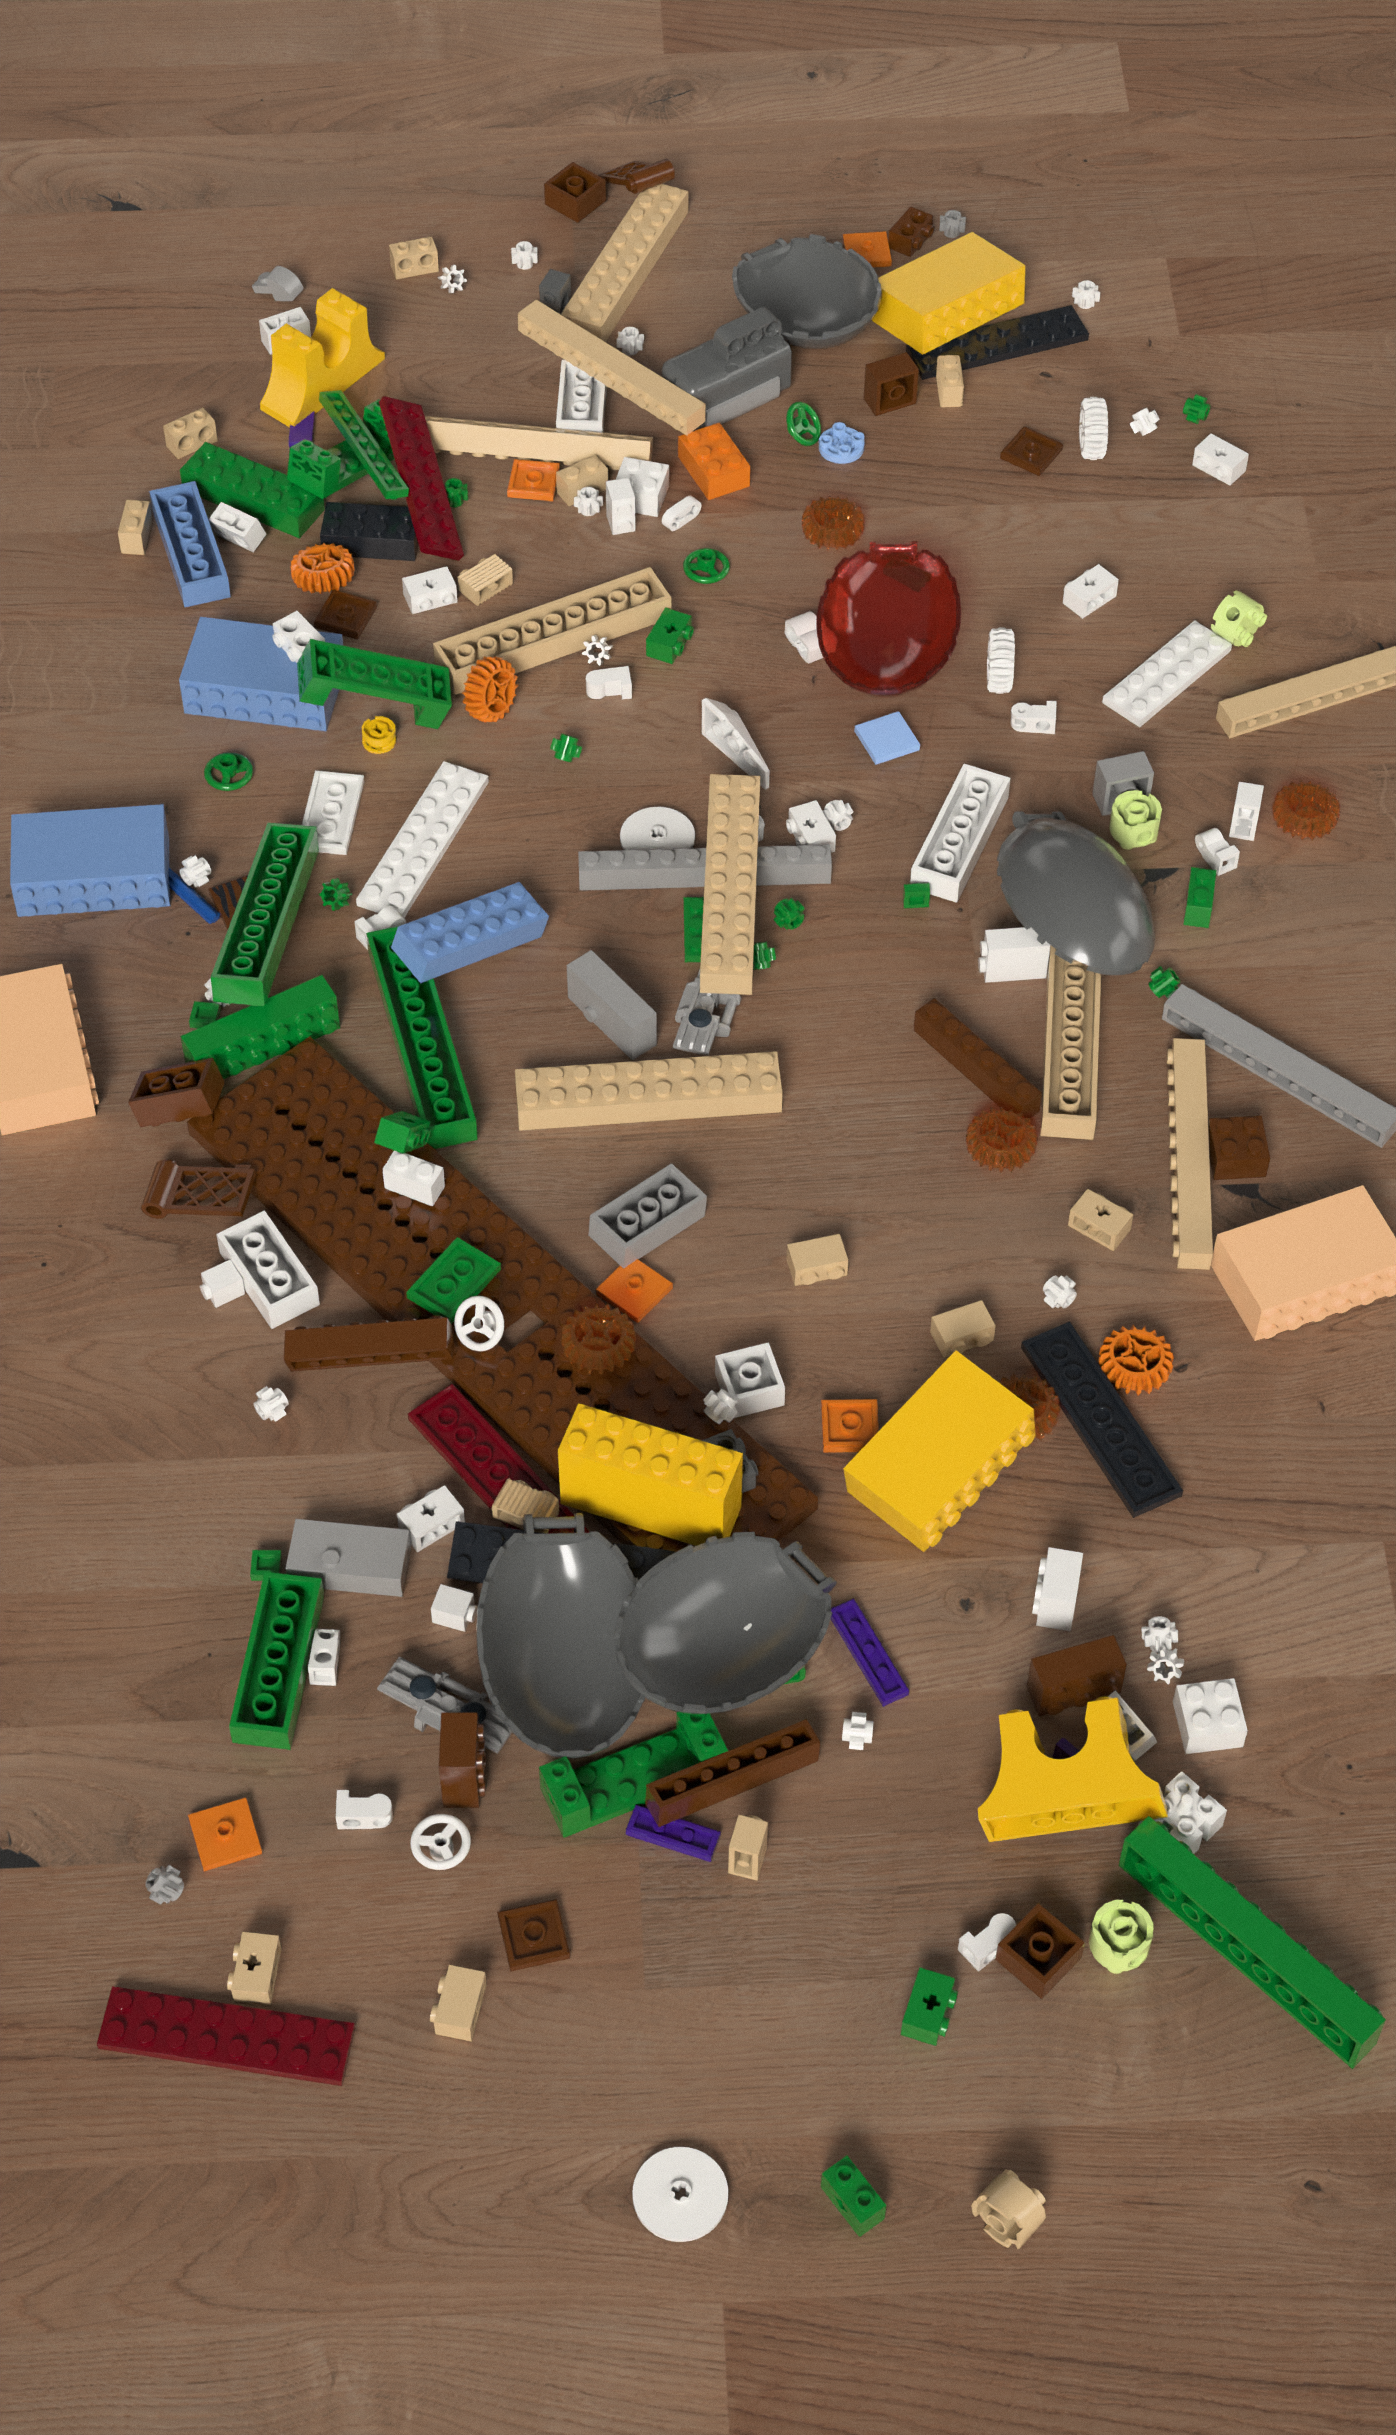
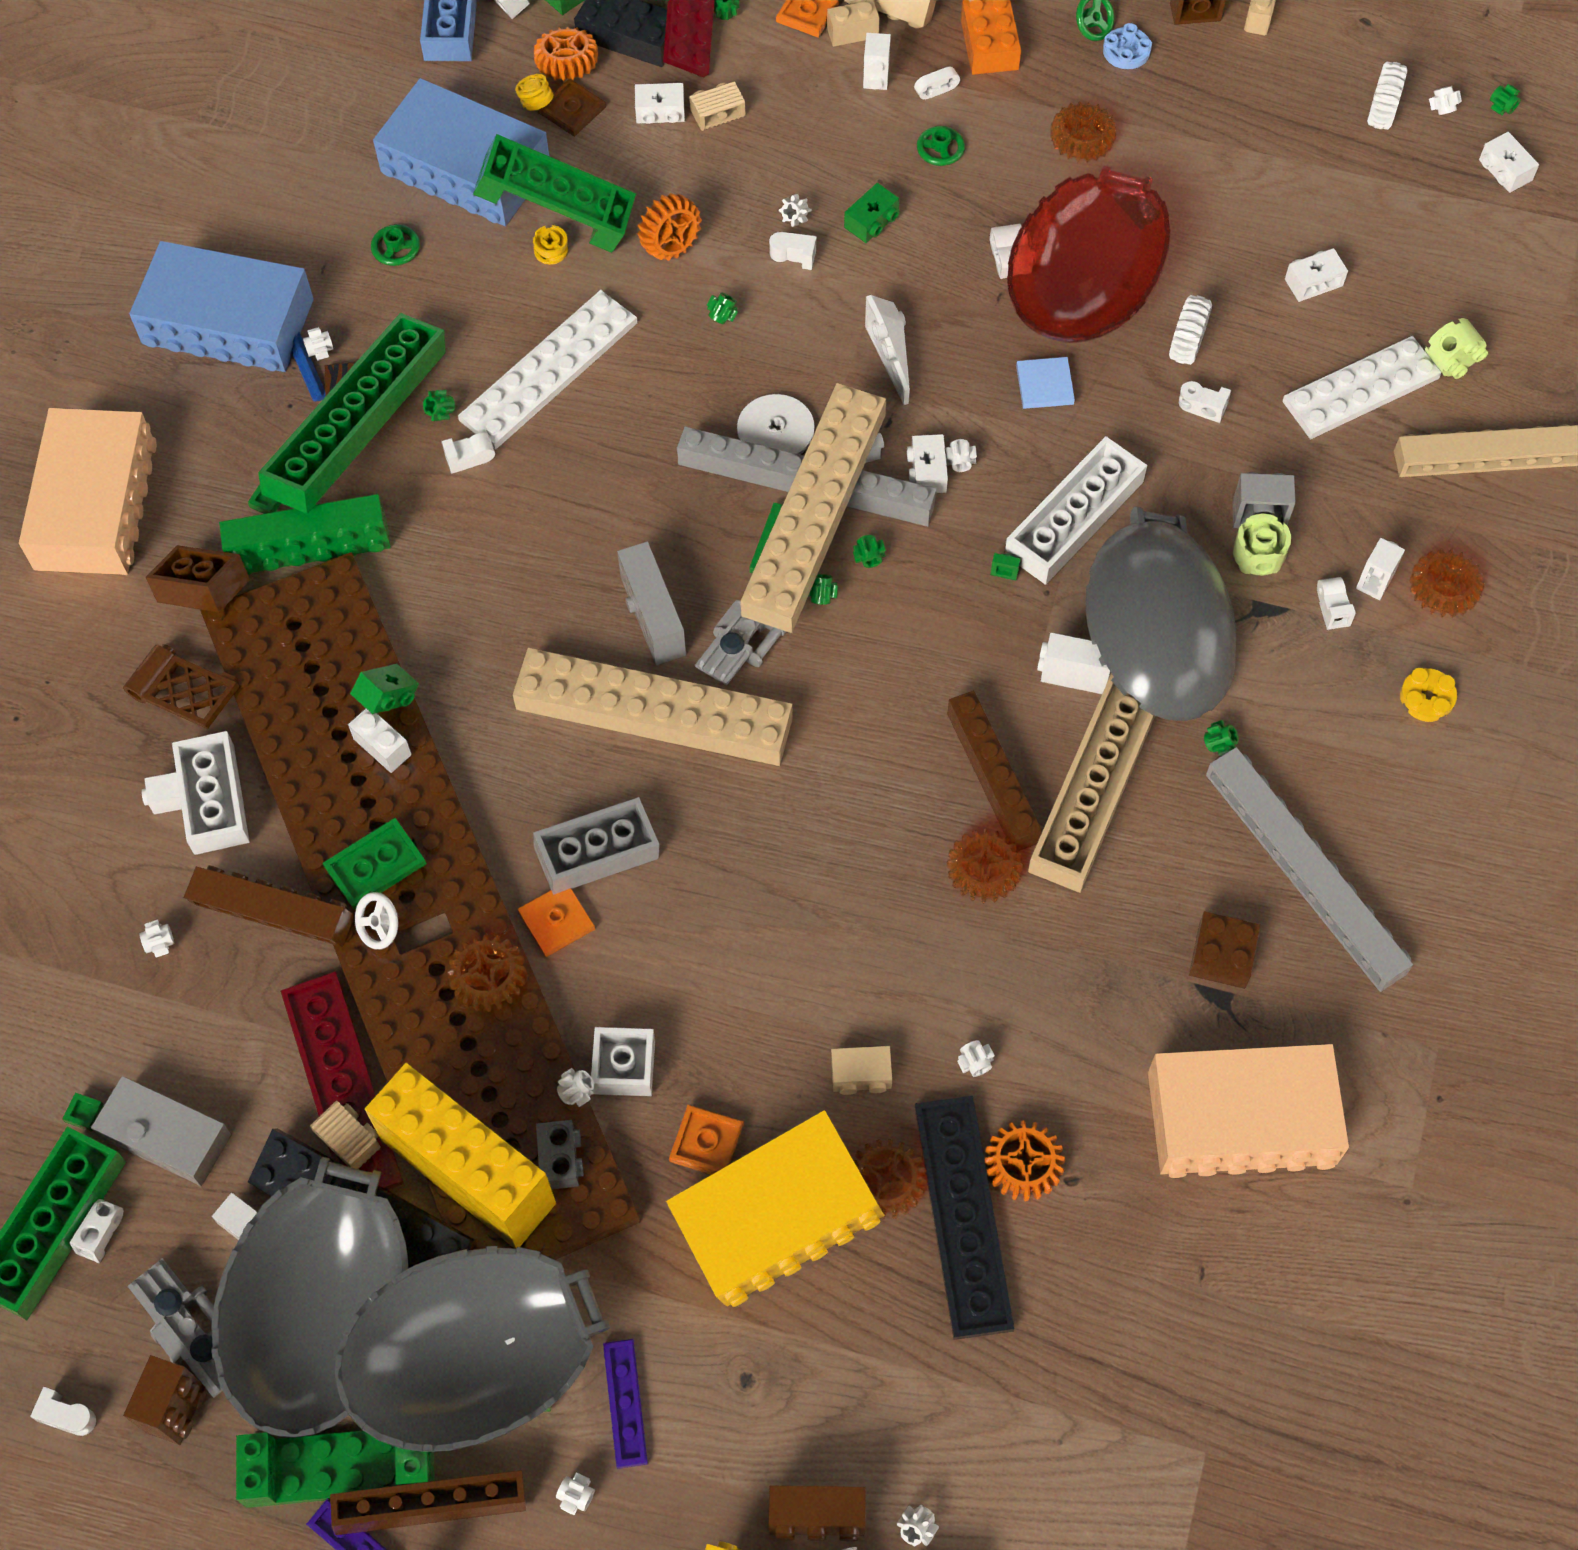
camera: 20 degrees right, 10 degrees up
white brick [272,611,325,663] -> none
white tile [302,770,364,855] -> none
green brick [366,926,478,1149] -> none
medium blue brick [391,882,549,983] -> none
white brick [397,1485,465,1552] -> none
white piece [410,1814,471,1870] -> none
tan brick [433,567,671,695] -> none
white gear [574,487,603,516] -> none
white brick [616,457,669,517] -> none
tan brick [787,1234,848,1286] -> none
reddish brown tile [1000,426,1063,476] -> none
white brick [1032,1547,1083,1631] -> none
tan brick [1068,1189,1133,1251] -> none
white gear [1142,1616,1178,1653] -> none
tan brick [1166,1038,1213,1270] -> none
green brick [1183,867,1217,928] -> none
none -> yellow wheel [515,74,554,111]
none -> yellow plate [1400,668,1457,722]

